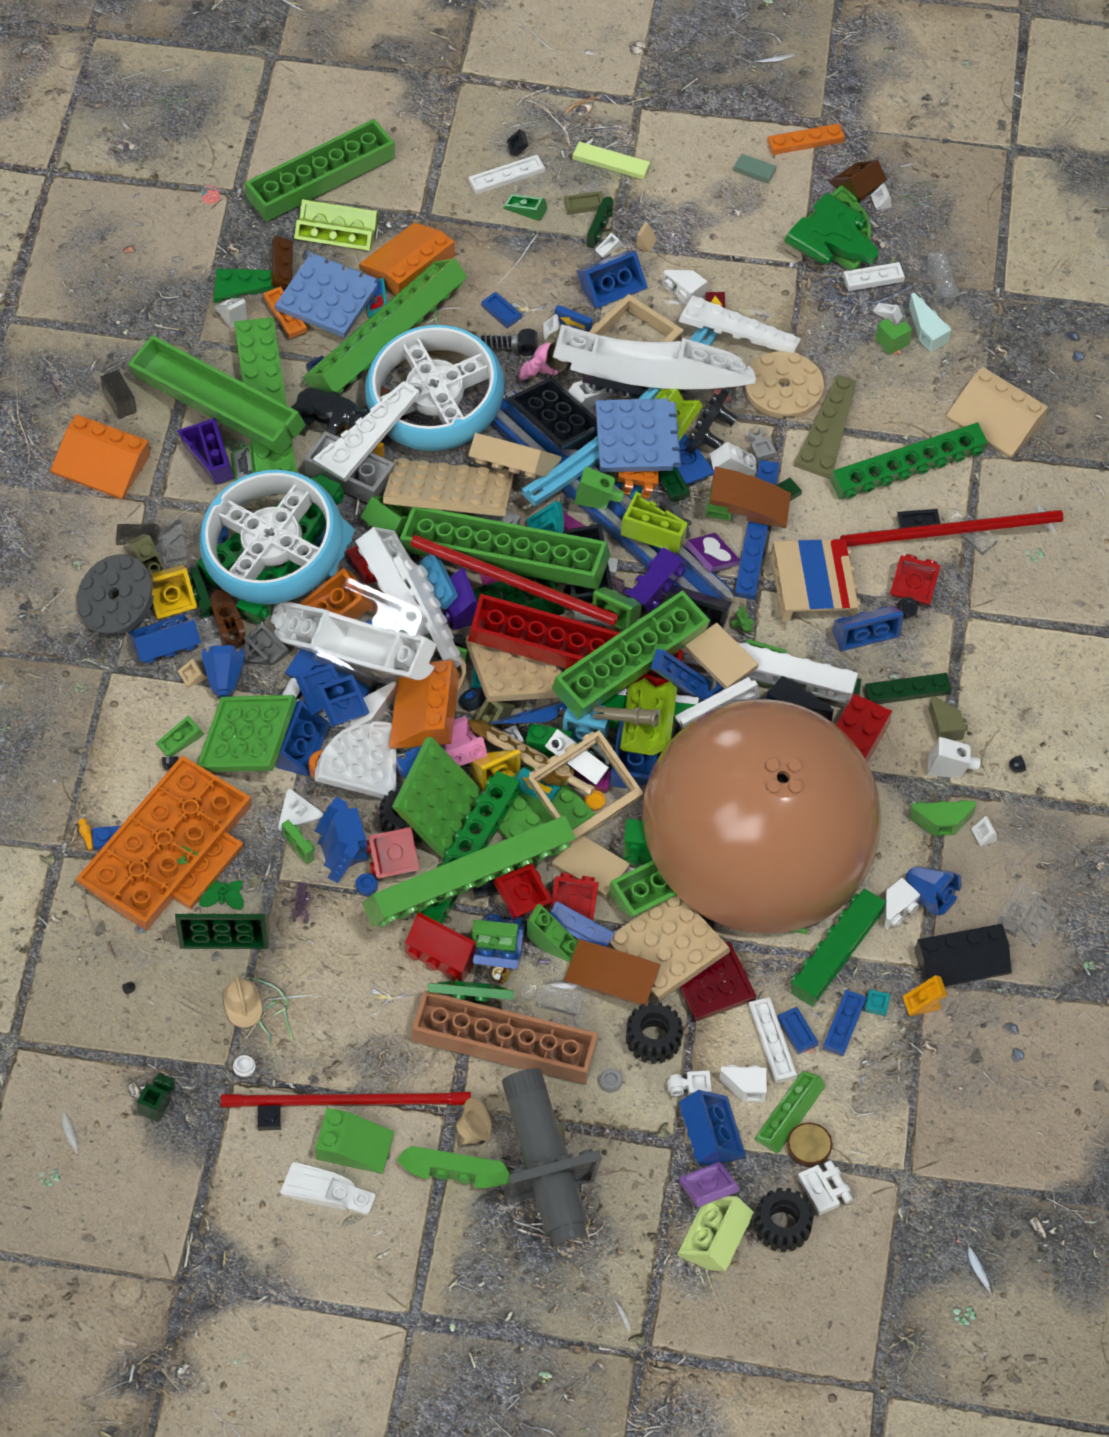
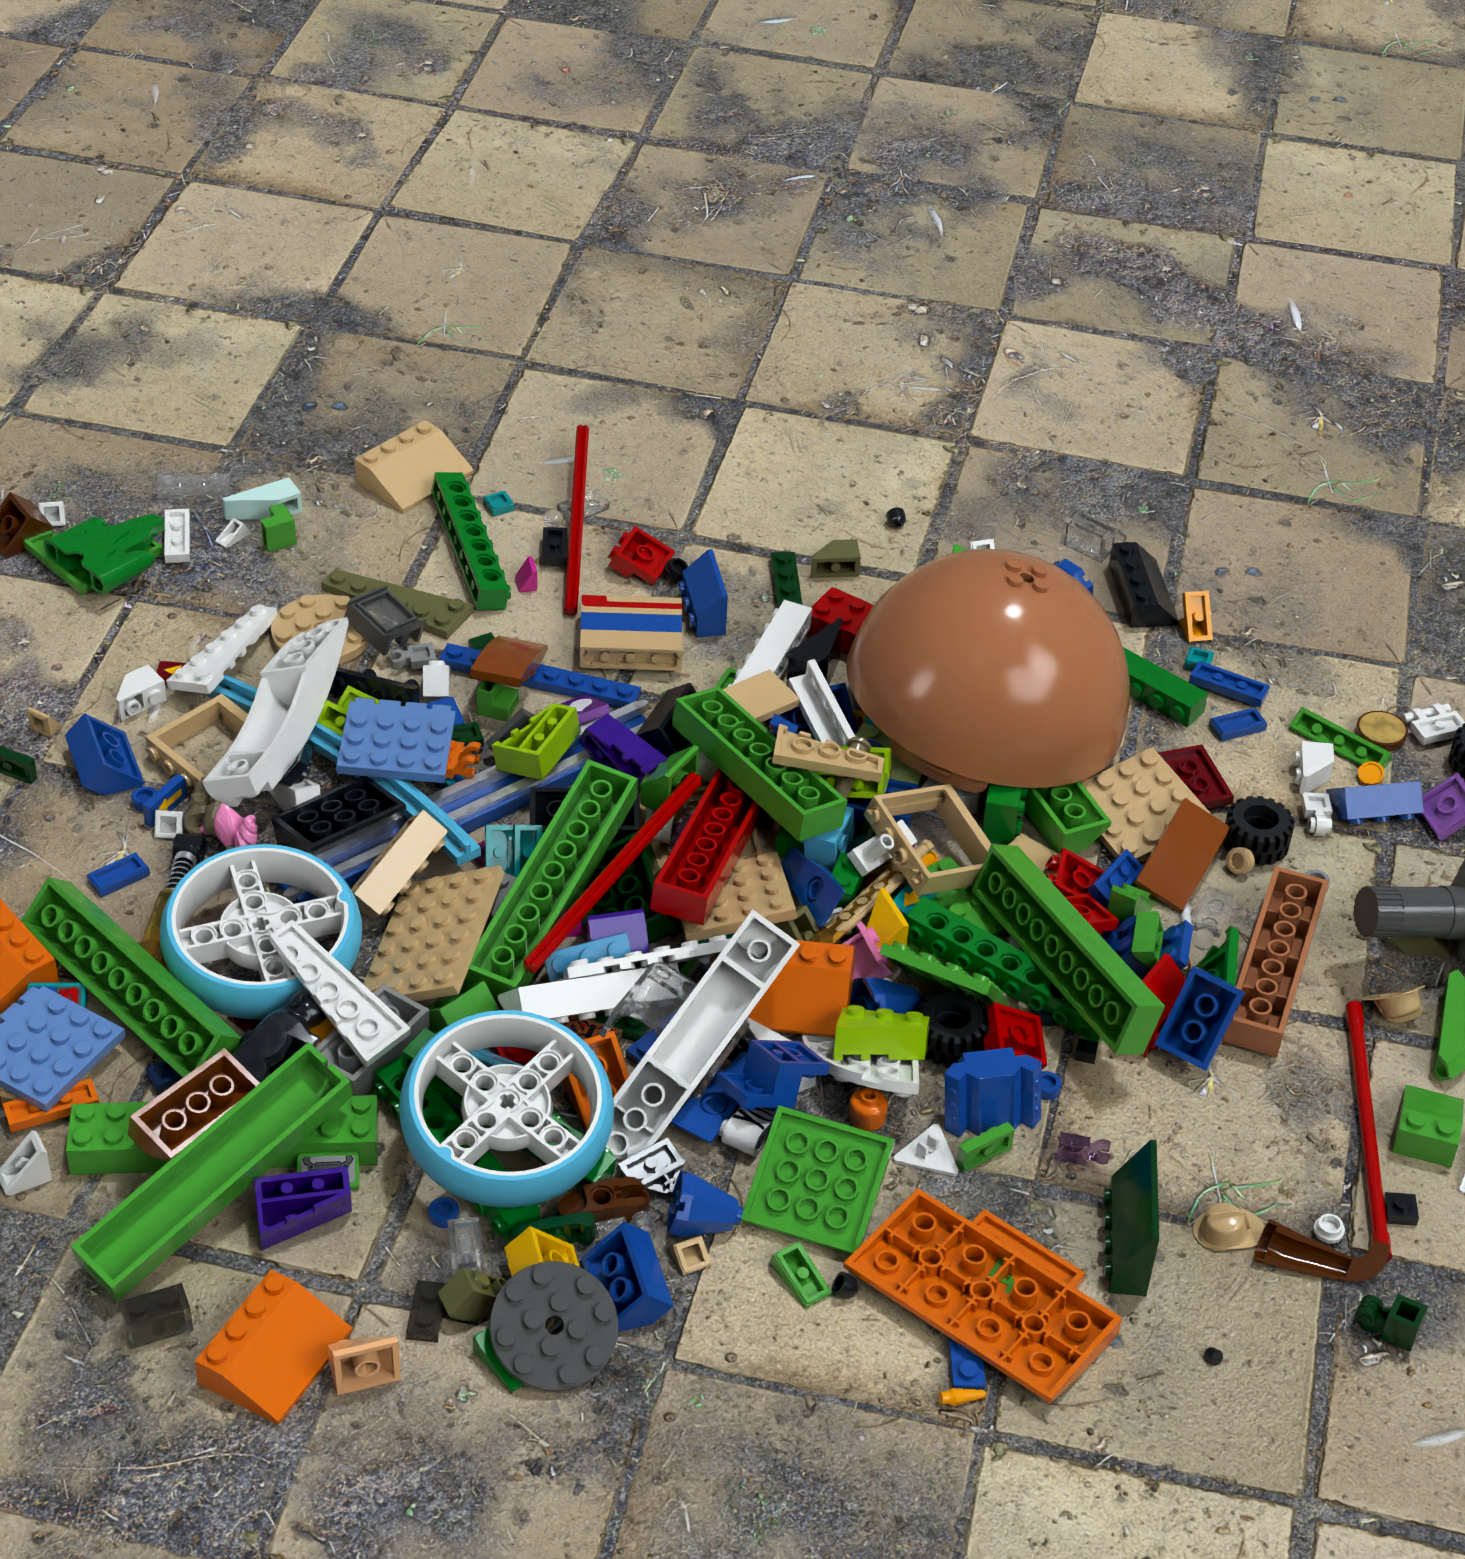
camera: 85 degrees left, 15 degrees down
green piece [199,880,244,910] -> none
bright green torso [573,466,624,509] -> none
white piece [595,233,623,258] -> none
white tile [748,997,797,1084] -> none
white torso [927,737,980,778] -> none
none -> dark orange slope [128,1048,260,1161]
none -> blue tile [131,786,157,812]
none -> light nougat slope [327,1336,401,1395]
none -> dark grey window [344,585,427,656]
none -> teal tile [483,491,515,516]
none -> dark pink slope [515,556,537,592]
none -> tan wing [772,724,884,782]
none -> lime wedge [833,1005,930,1060]
none -> blue slope [1155,966,1246,1071]
none -> tan tile [1226,847,1255,874]
none -> reddish brown animal [1253,1219,1390,1281]
none -> light orange piece [1358,761,1385,786]

